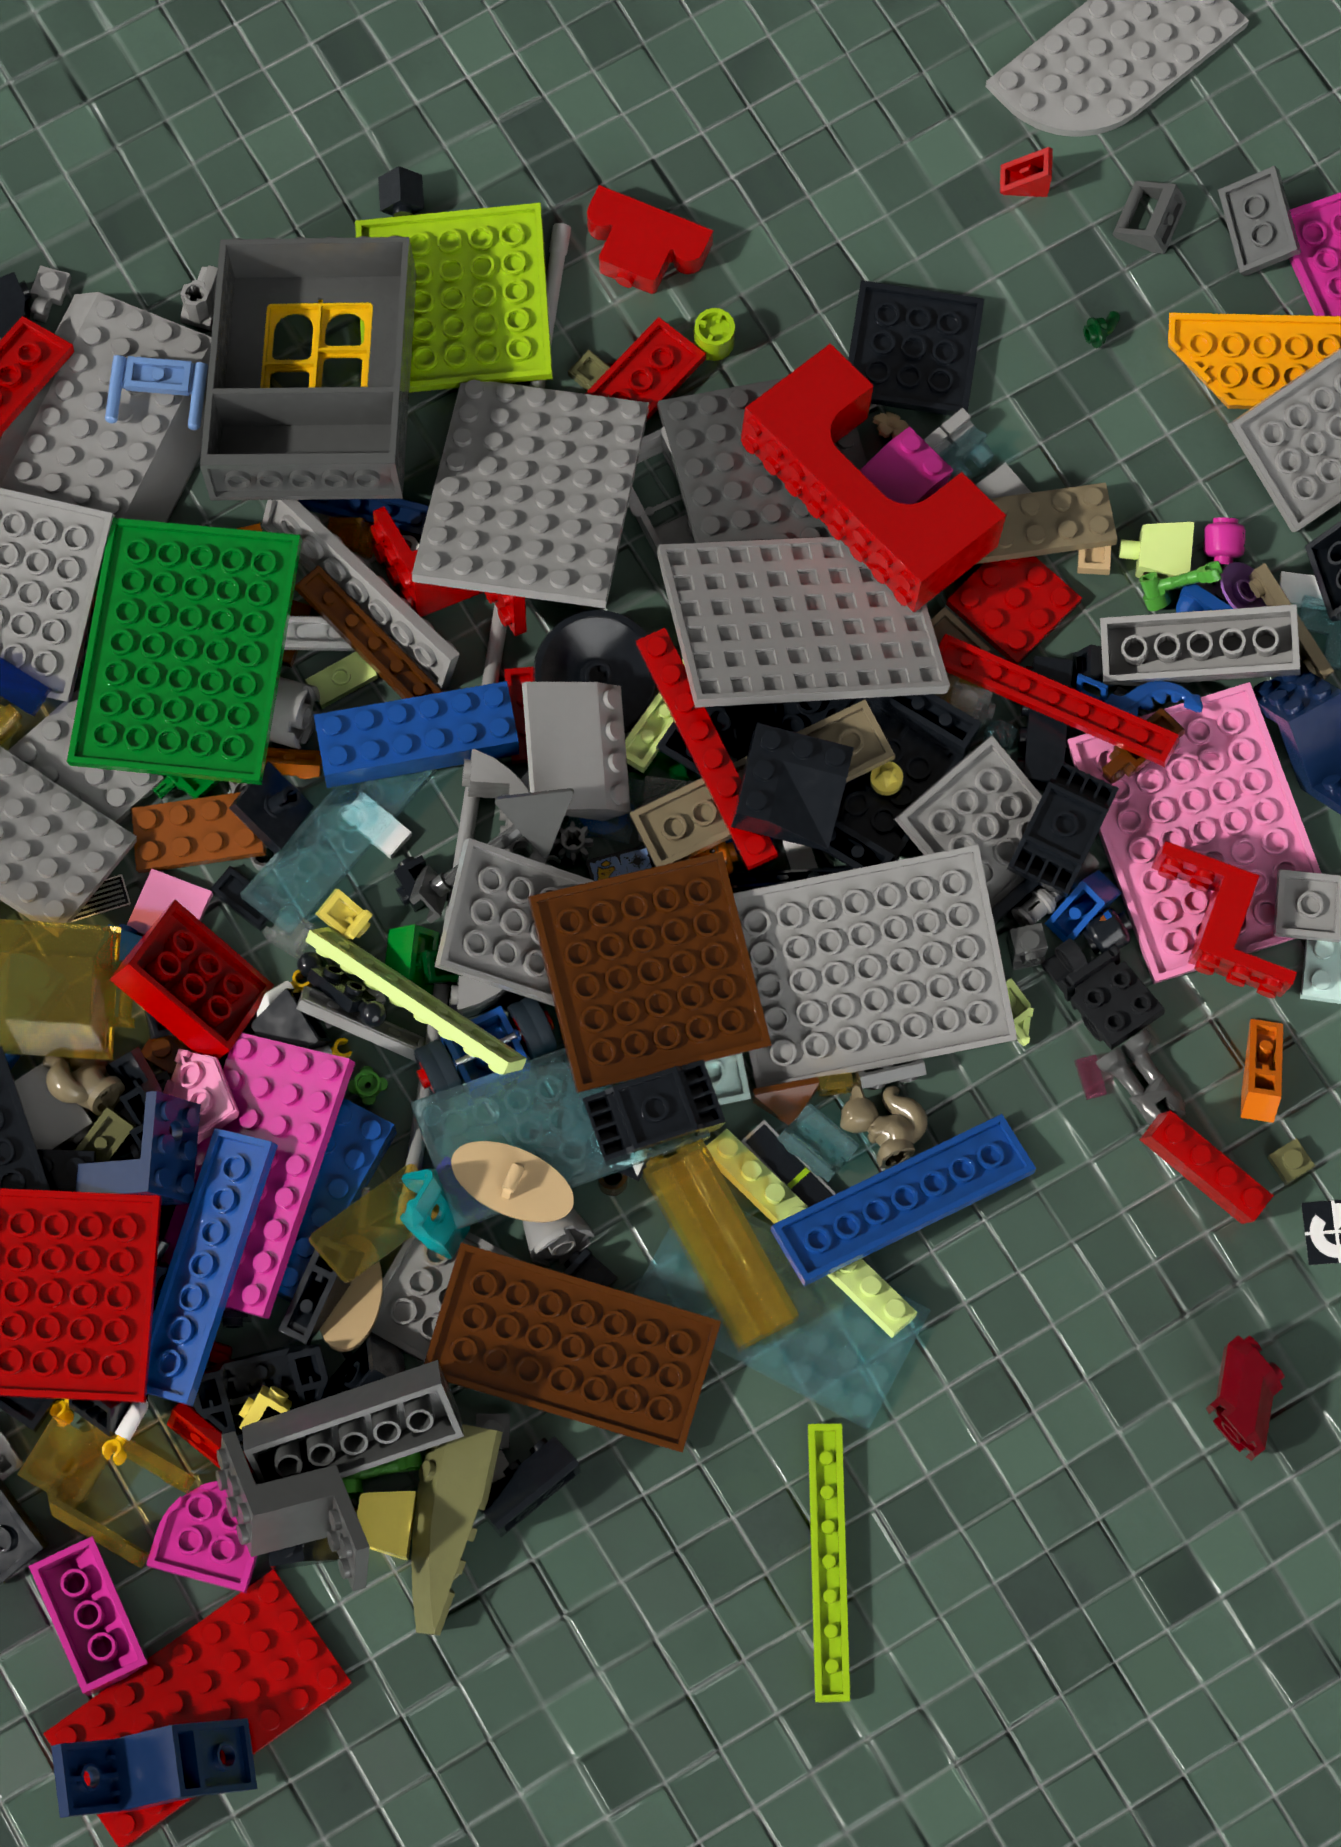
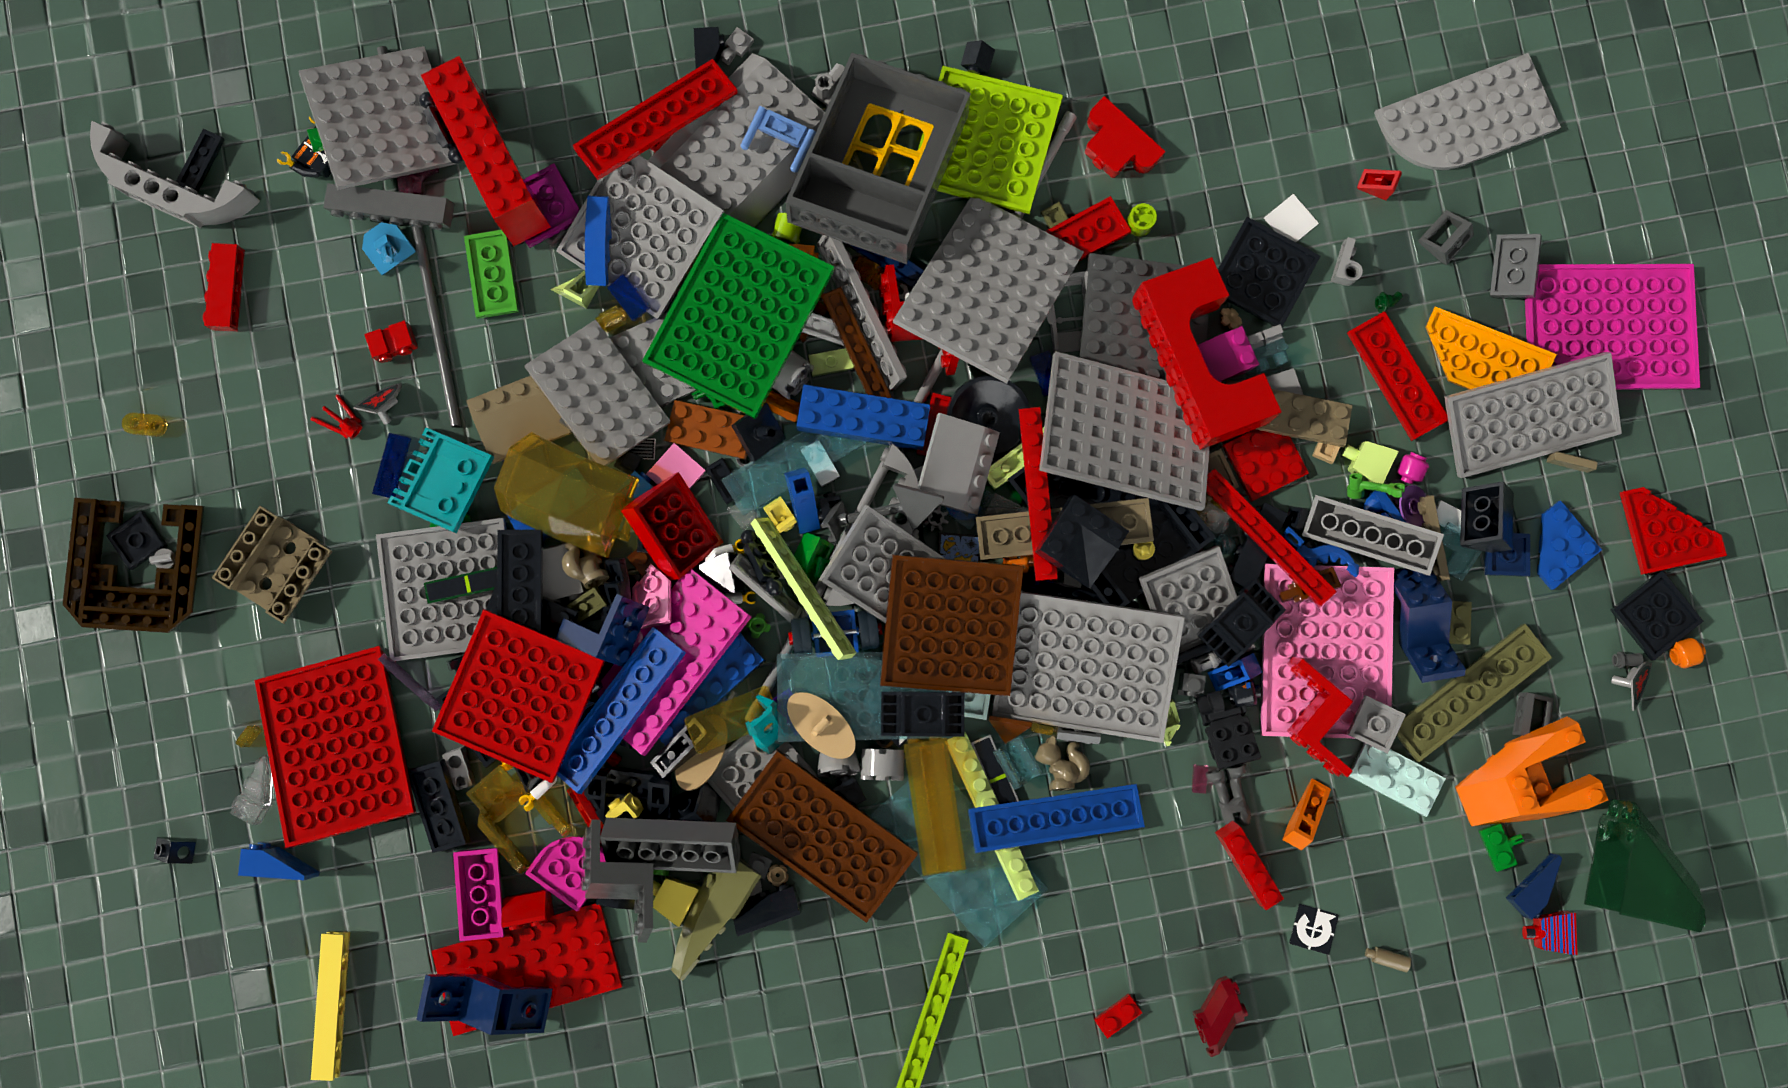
camera: 20 degrees right, 10 degrees up
olive plate [1267,1138,1315,1185] -> none
none -> red slope [501,889,554,930]
none -> black plate [614,451,643,475]
none -> tan plate [767,865,788,886]
none -> lime piece [771,213,802,244]
none -> blue slope [784,468,820,534]
none -> light grey brick [861,749,905,781]
none -> clear blue tile [1029,350,1052,397]
none -> red plate [1094,994,1142,1039]
none -> white sticker [1264,194,1319,242]
none -> light grey plate [1330,237,1363,286]
none -> red plate [1347,312,1448,441]

